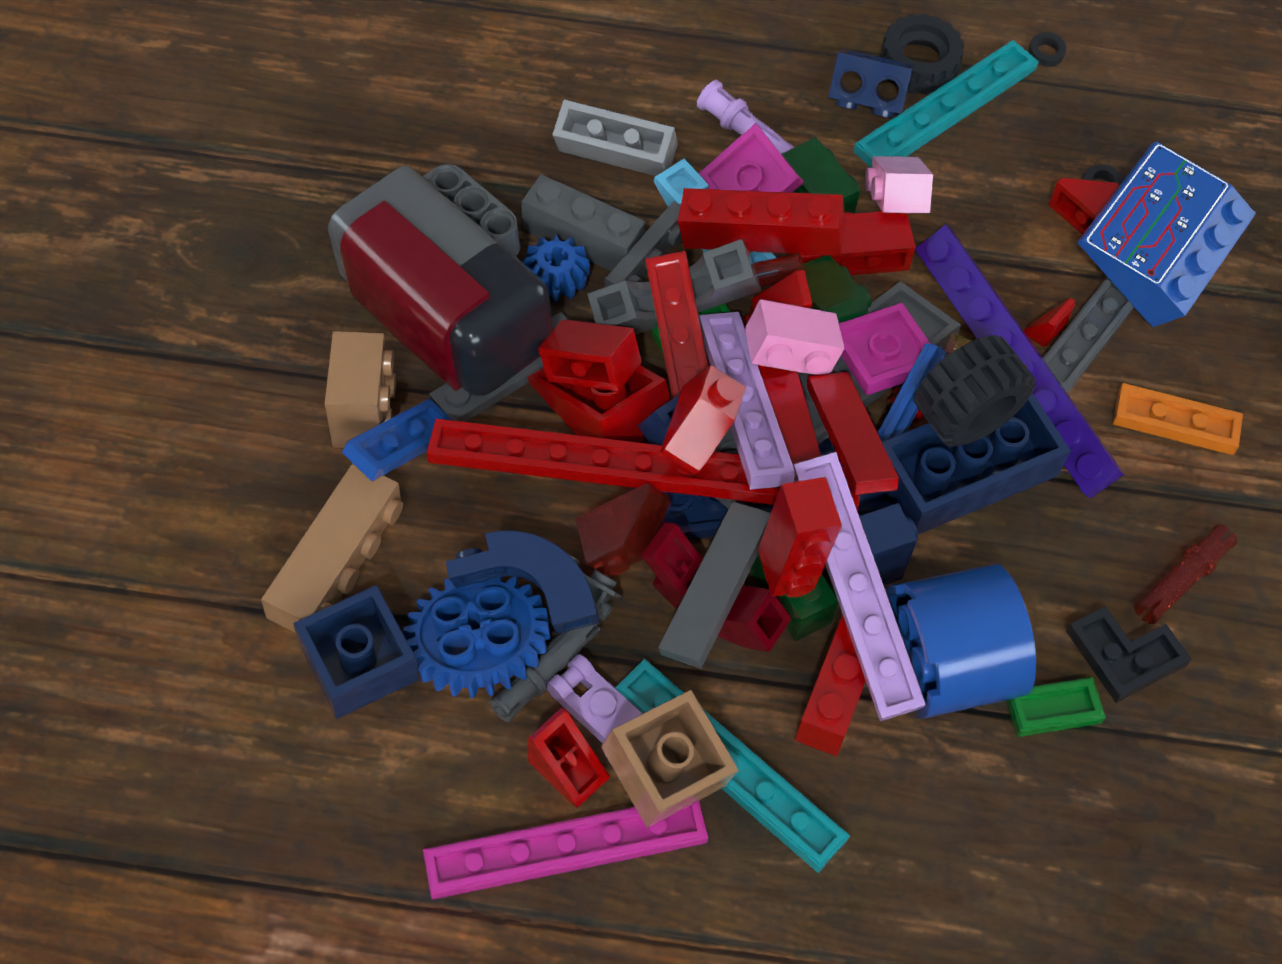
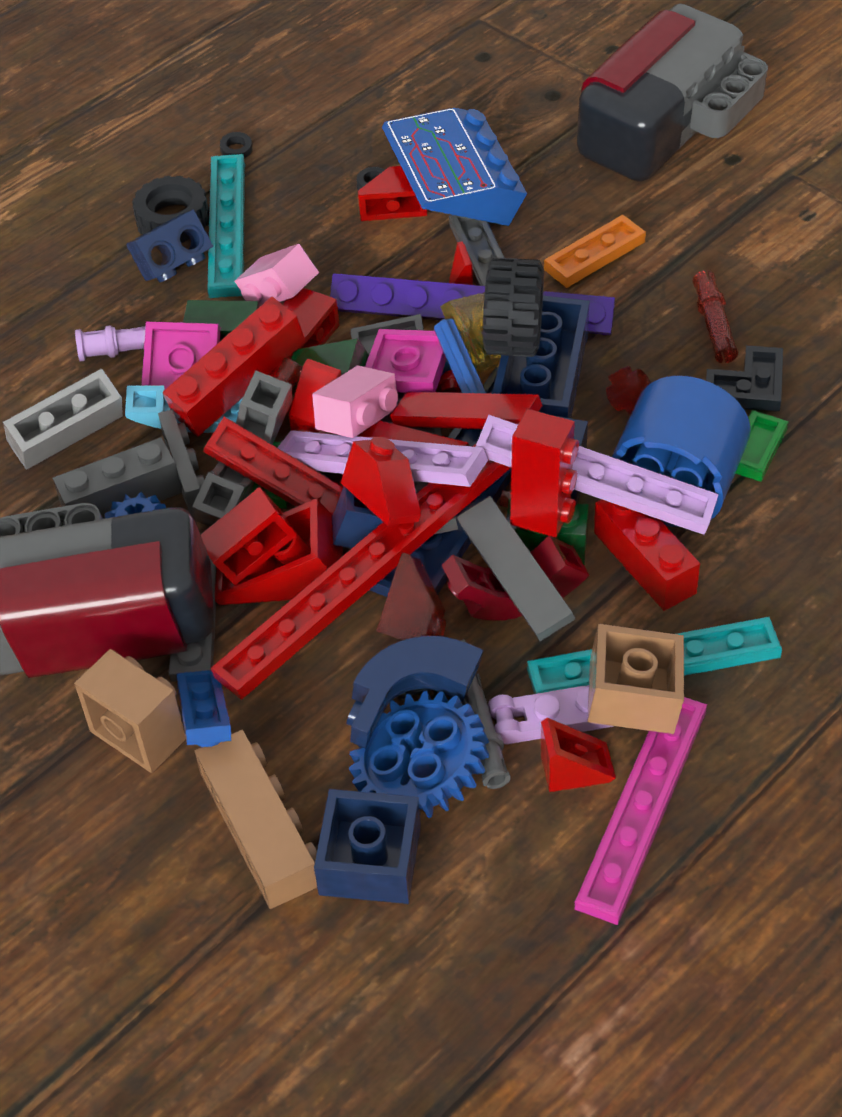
camera: 45 degrees left, 10 degrees down
none -> clear red gear [606,366,651,414]

